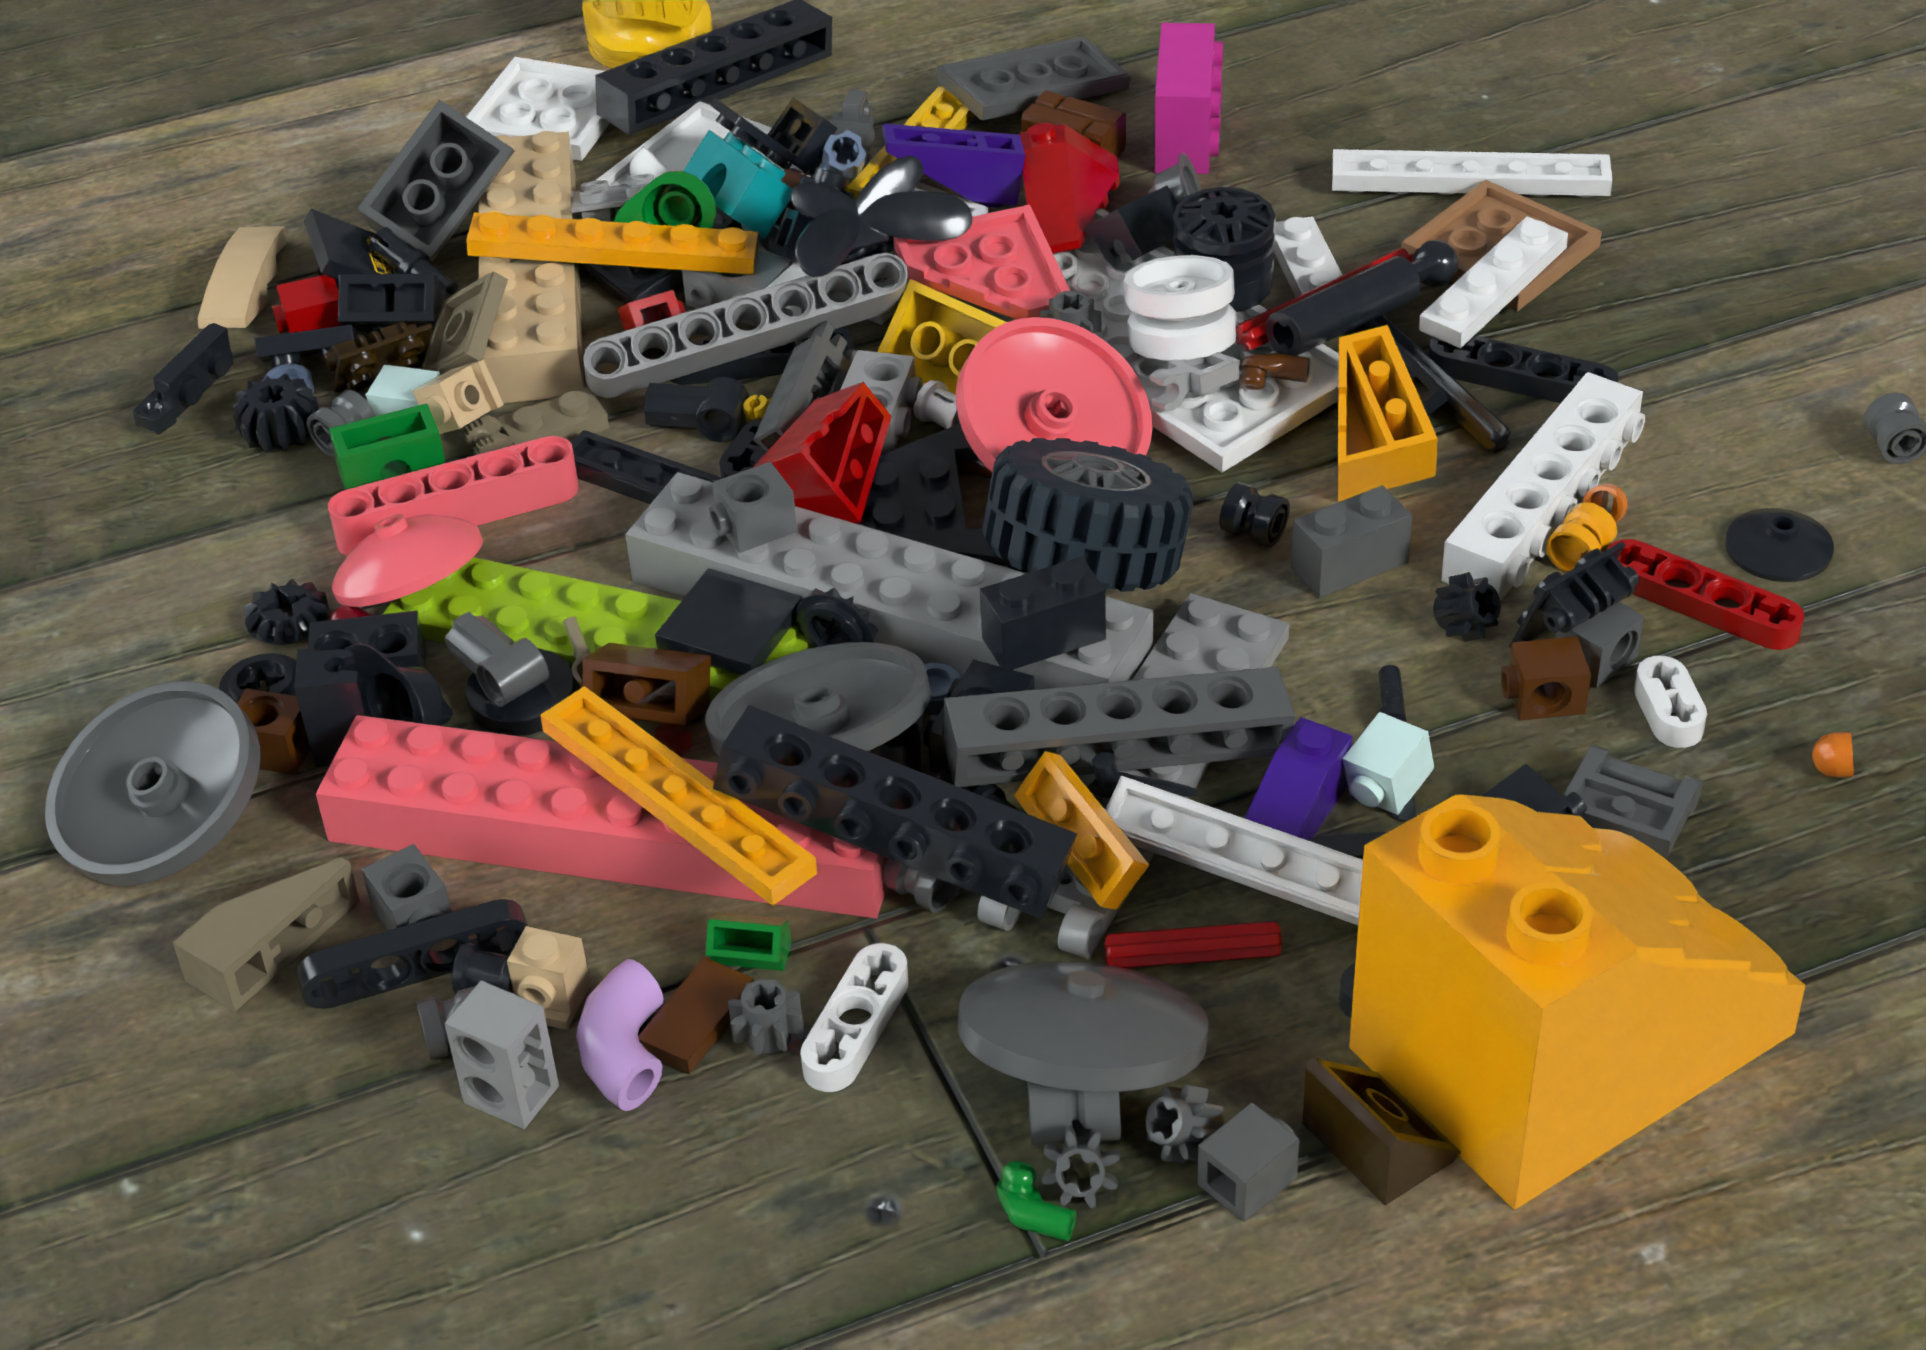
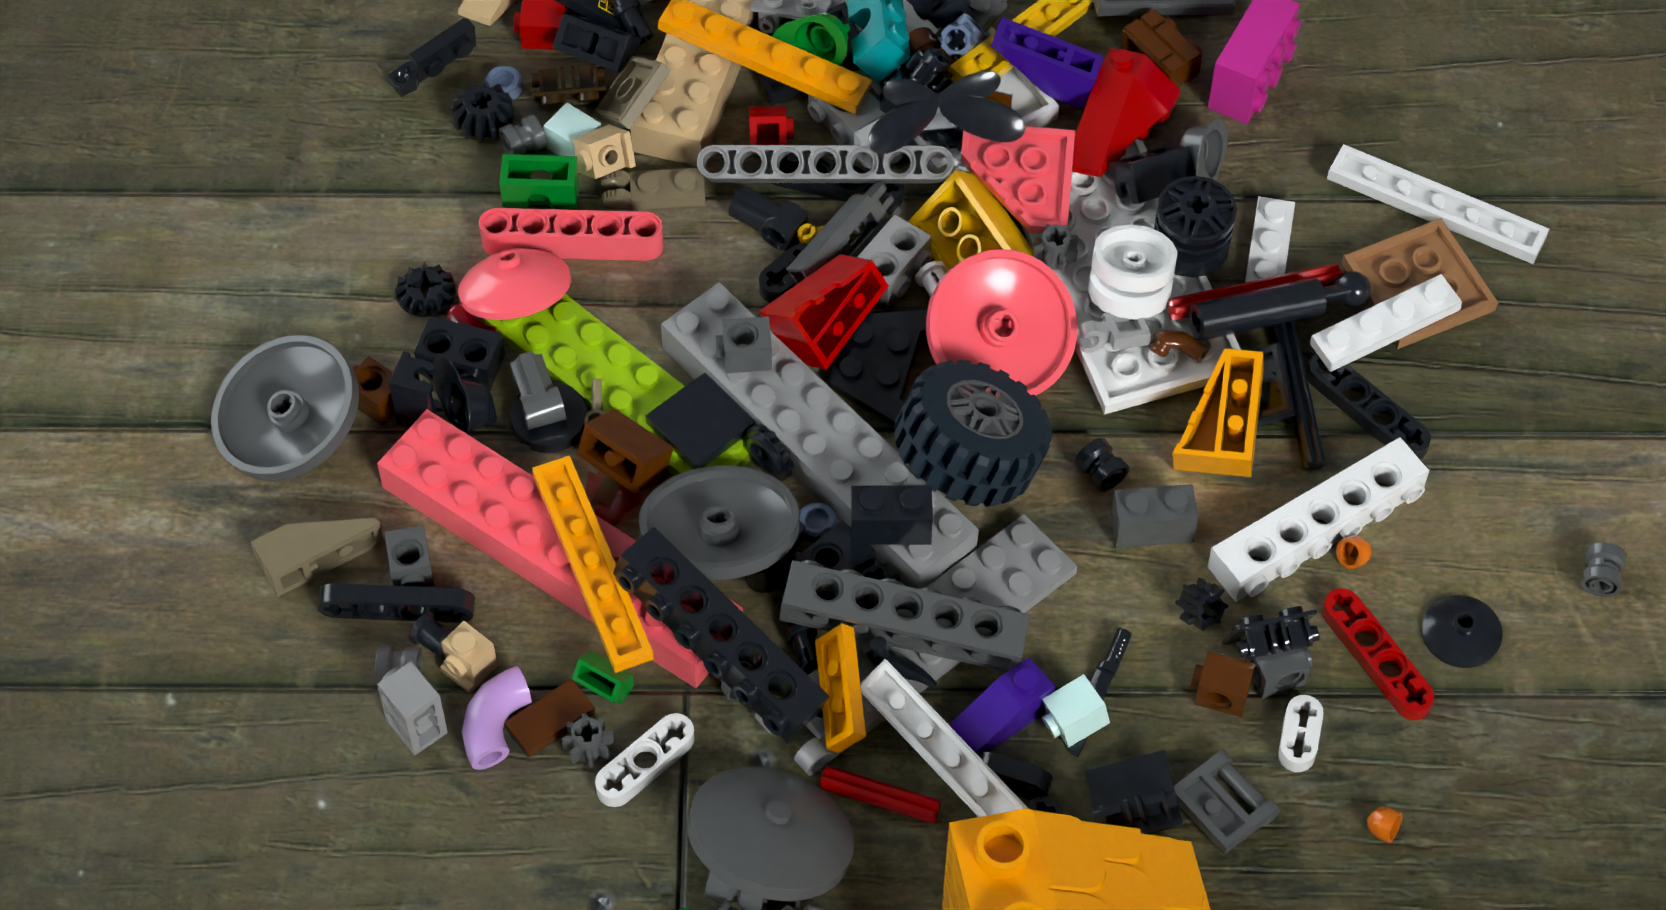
camera: 20 degrees right, 15 degrees up
black gear [219,653,297,704] -> none
black plate [254,325,359,368] -> none
black tile [571,430,722,504] -> none
light orange wheel [1546,502,1618,573] -> none

